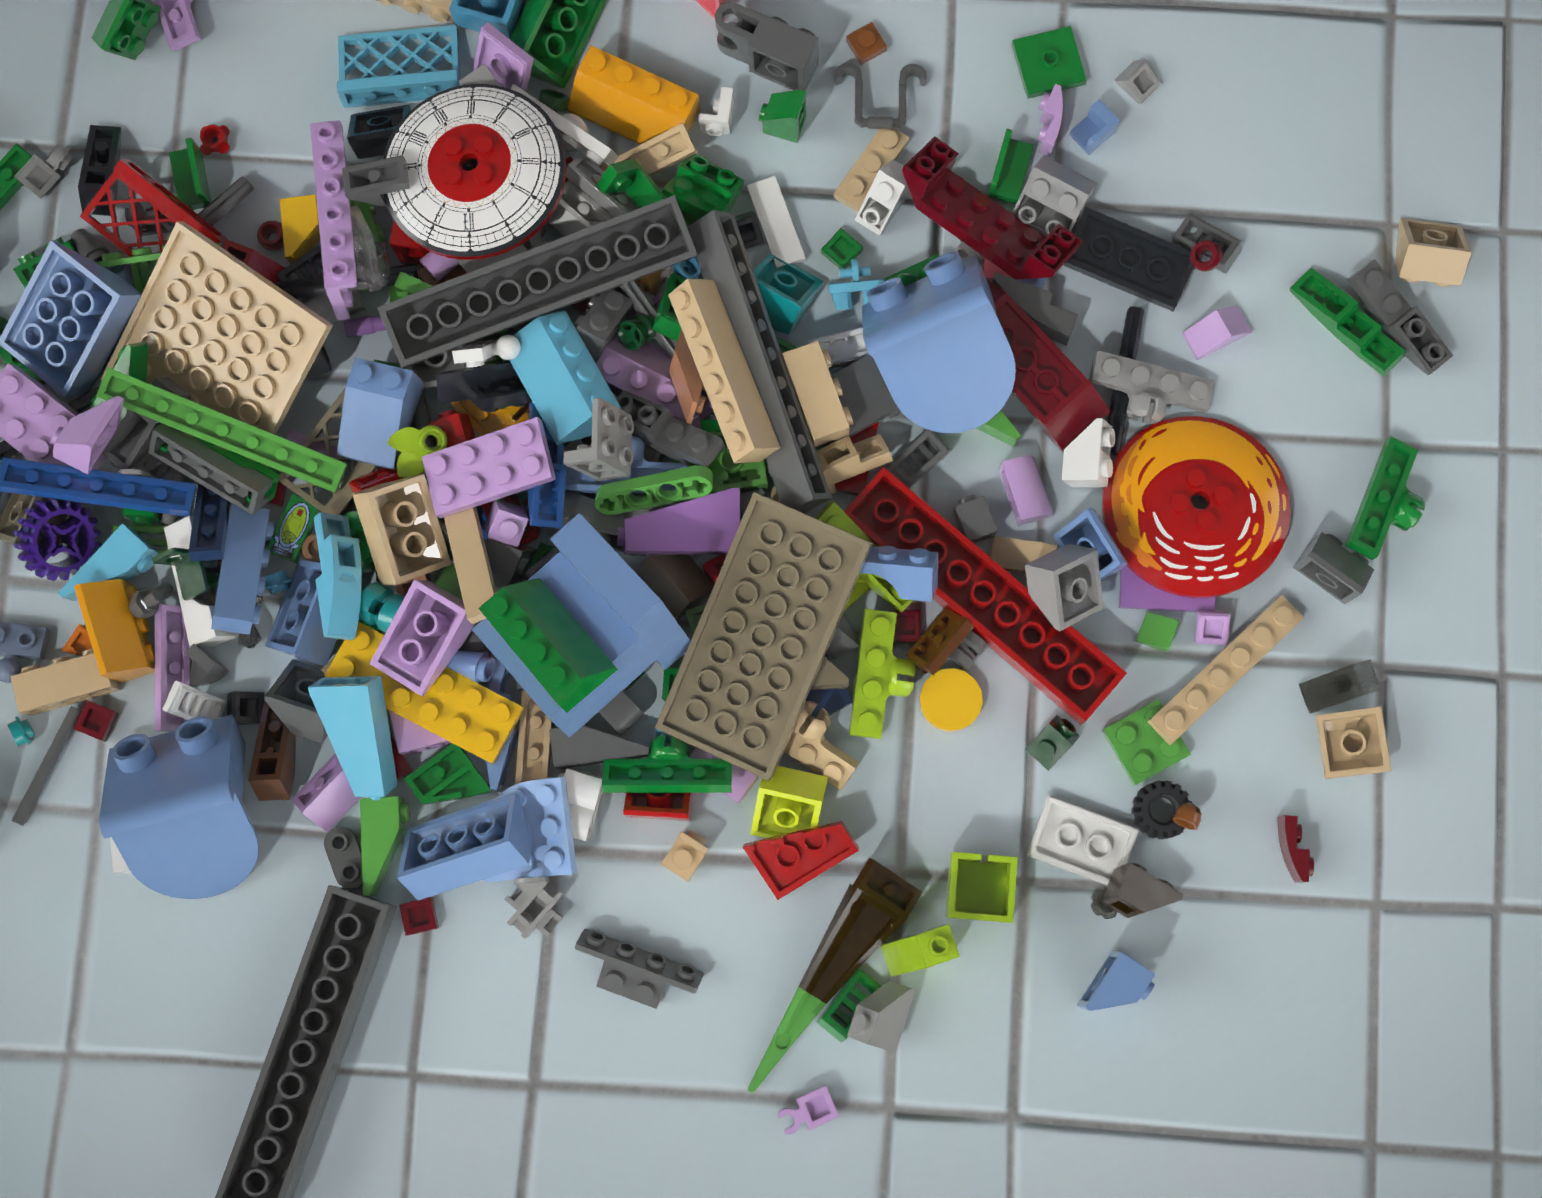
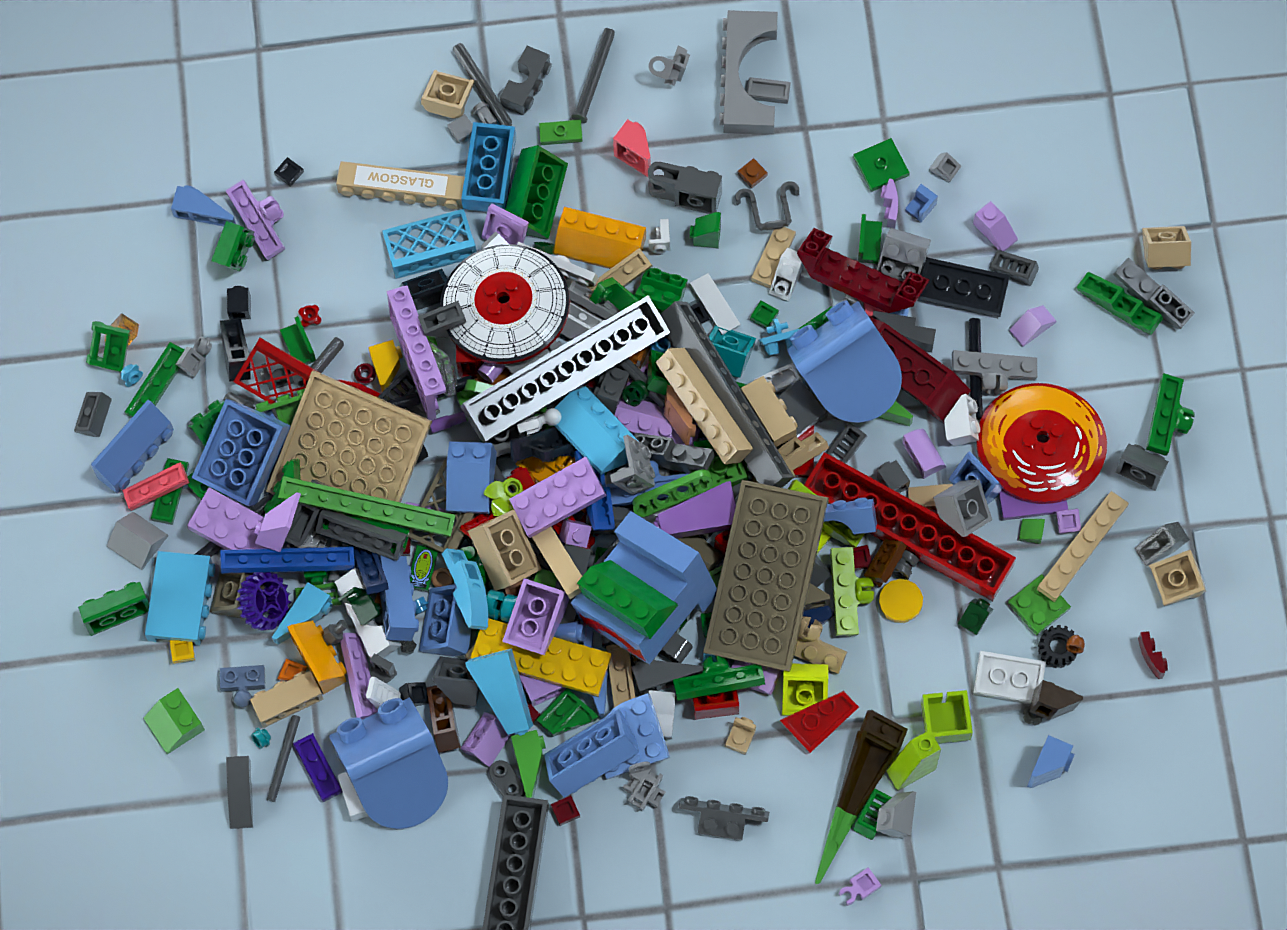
camera: 15 degrees left, 10 degrees down
dark red tile [73,700,119,742] -> none
dark red plate [1190,240,1222,272] -> none
none -> black brick [227,286,251,320]
none -> dark purple tile [293,733,343,802]
none -> lavender slope [973,201,1018,251]

